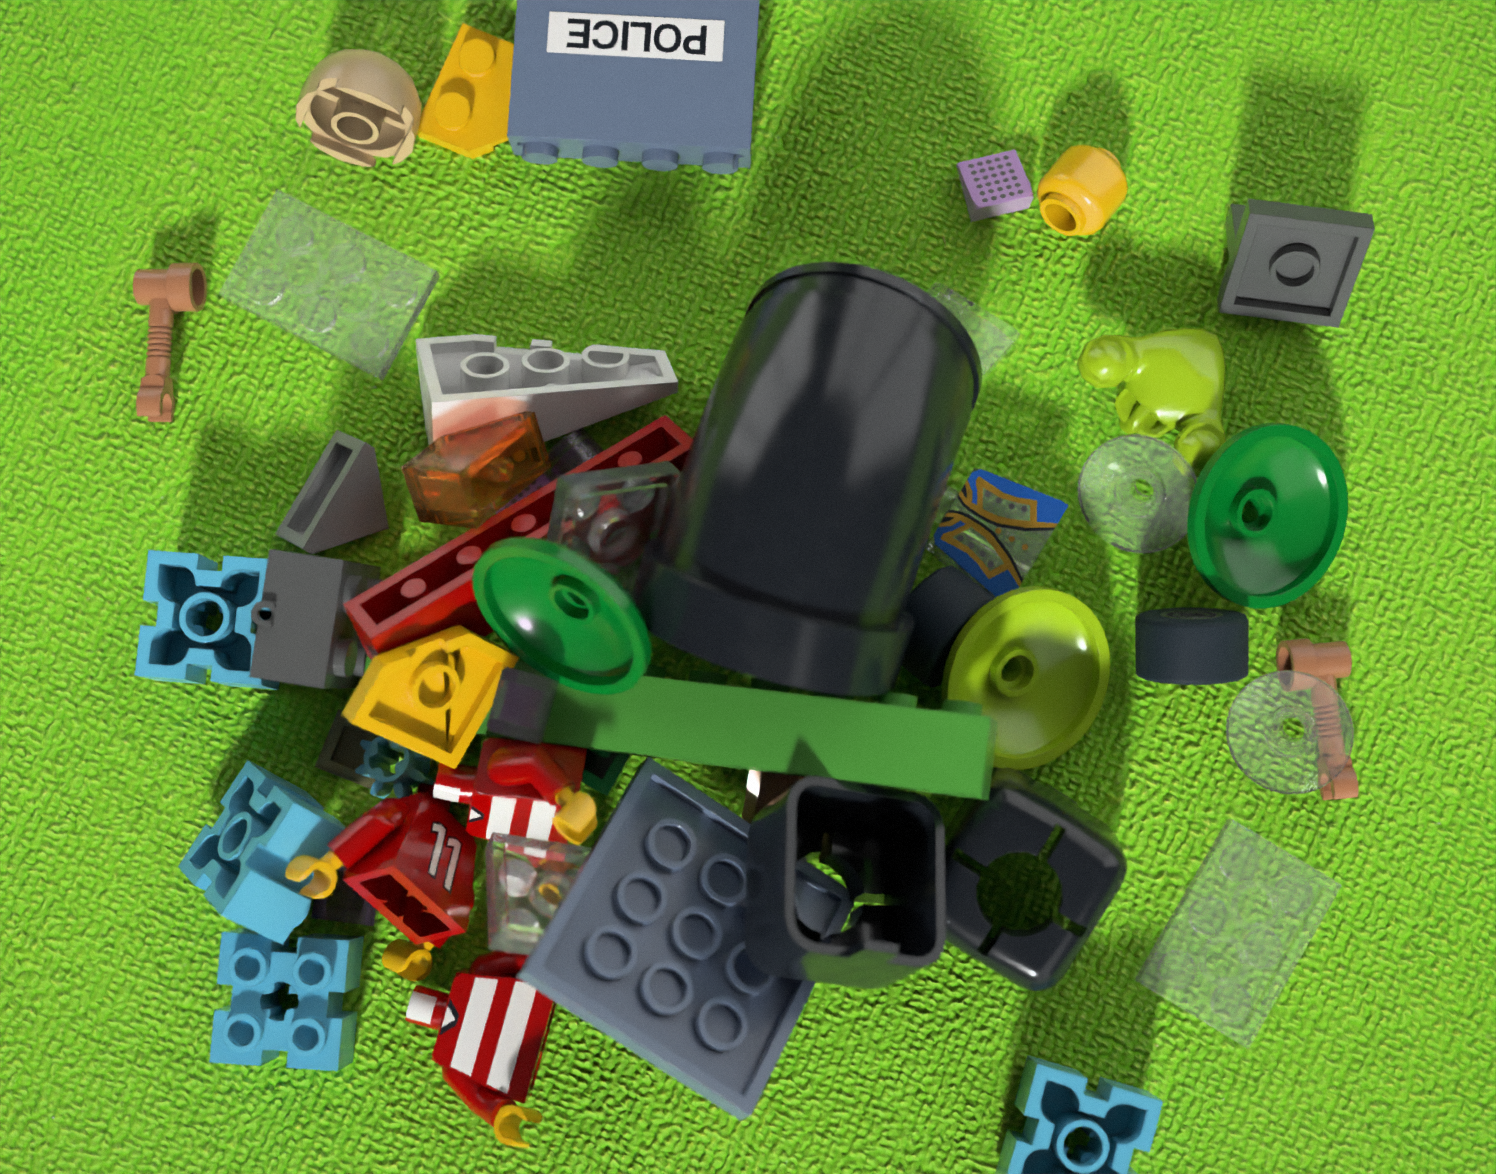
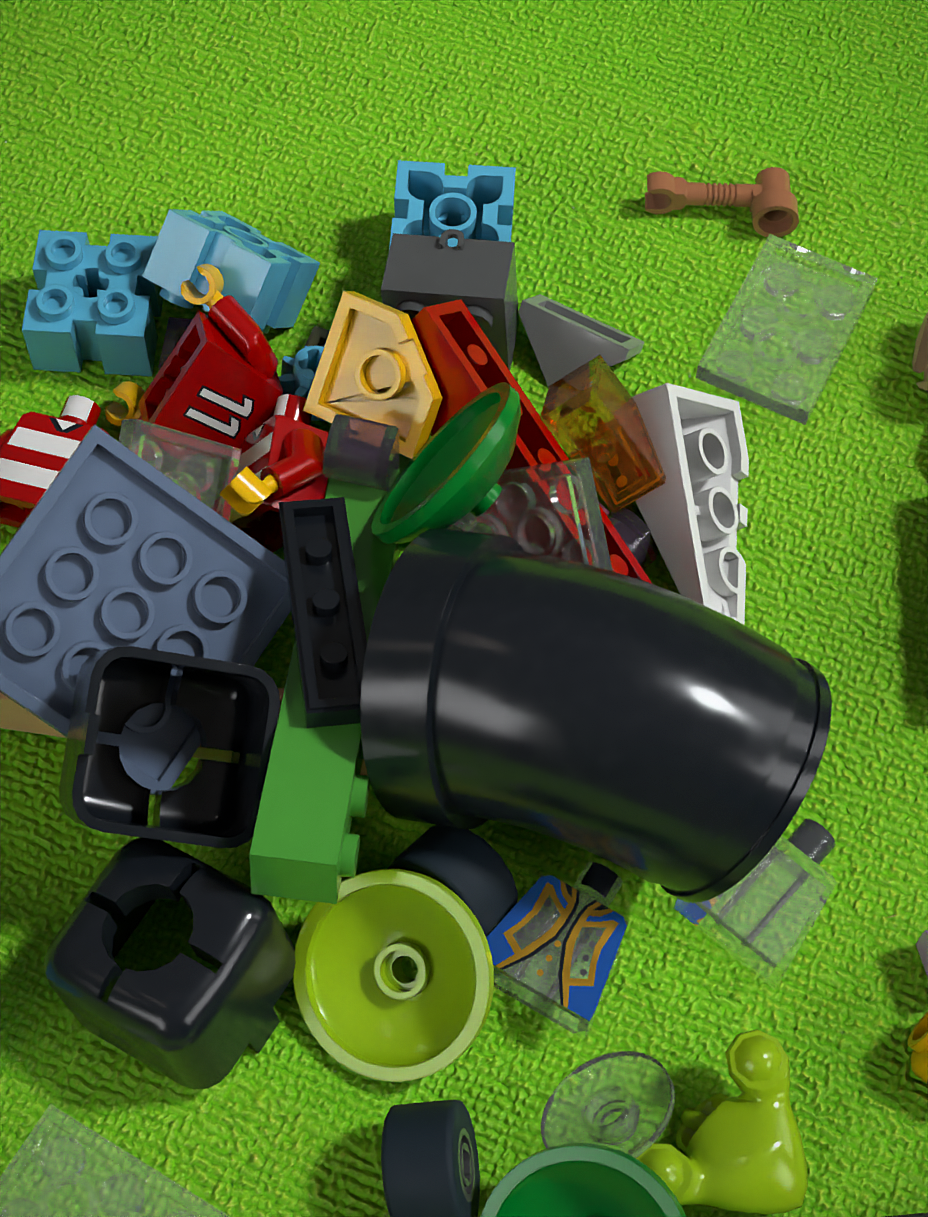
camera: 85 degrees right, 20 degrees down
none -> black tile [279,497,367,728]

